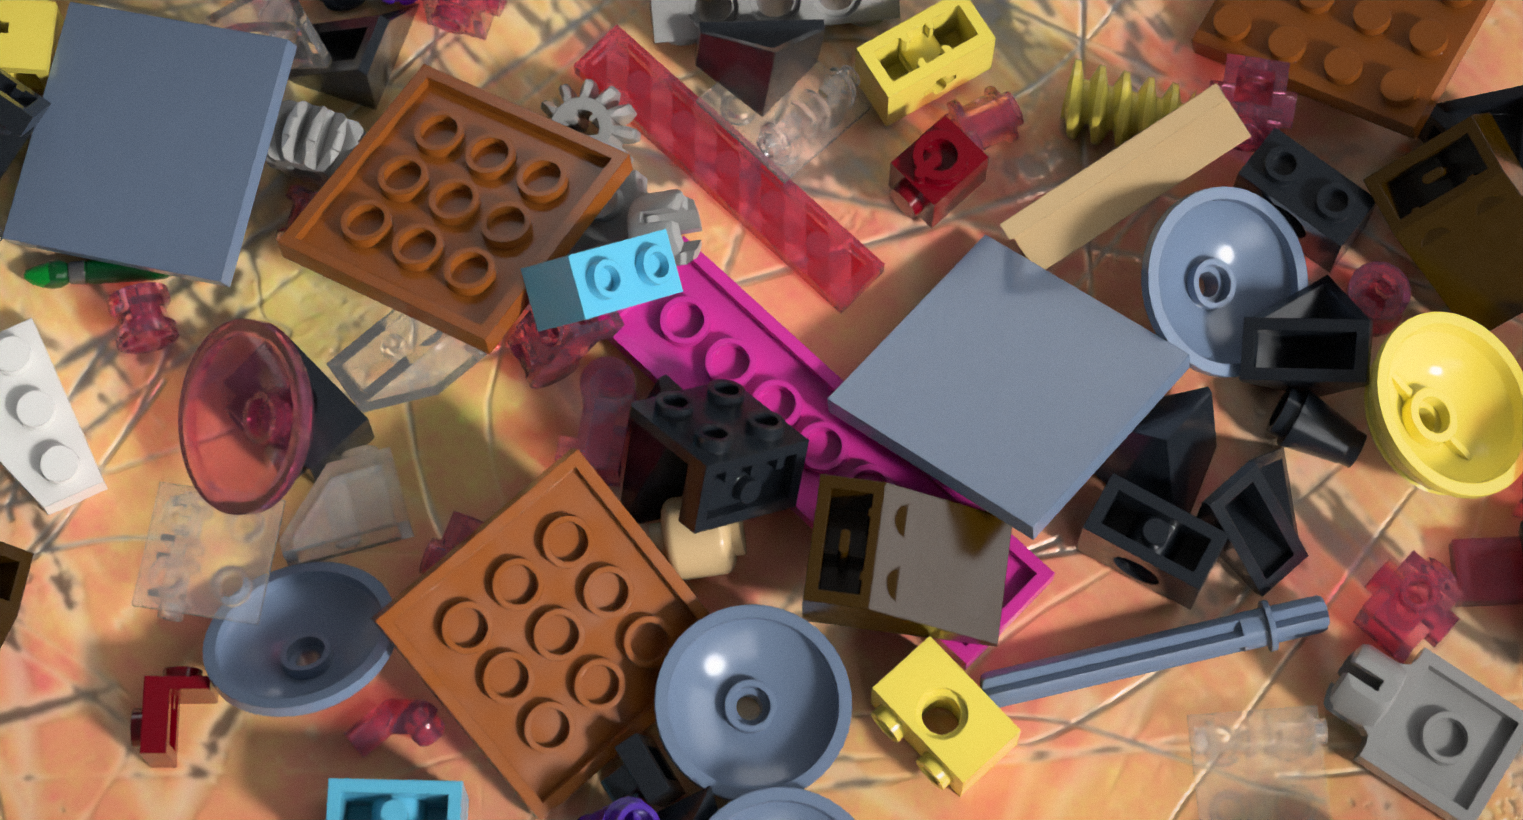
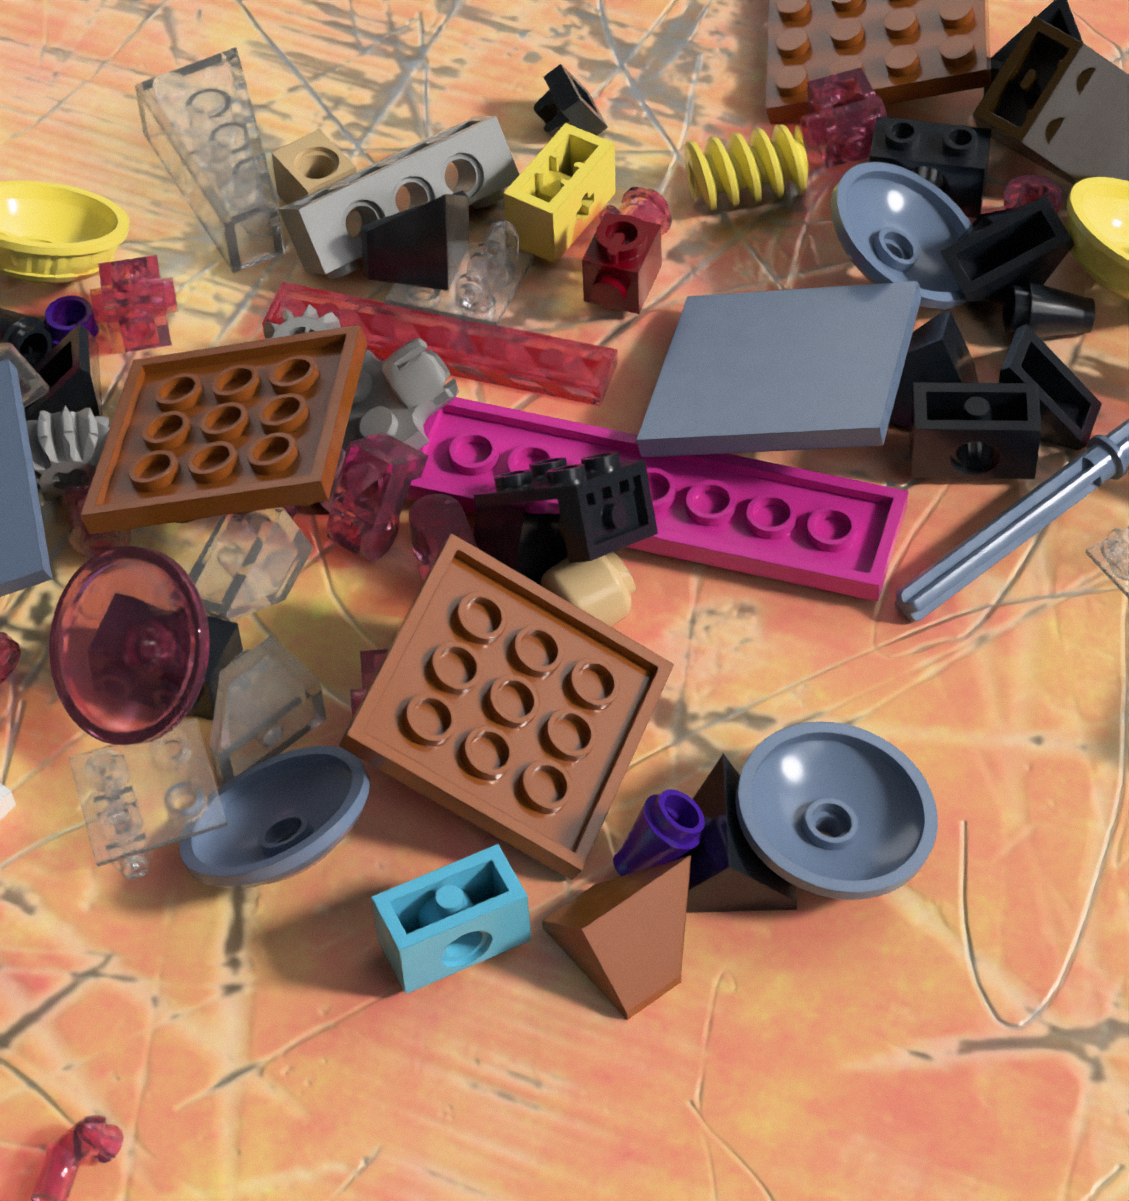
camera: 25 degrees left, 20 degrees down
dark red bracket [130,666,219,768] -> none
clear pink arm [343,698,445,758] -> none
medium azure brick [521,229,683,332] -> none
black tile [600,733,686,808] -> none
sand blue dish [654,604,852,801] -> none
dark brown slope [802,474,1012,647] -> none
light yellow brick [871,636,1021,797] -> none
tan fence [1000,83,1251,270] -> none

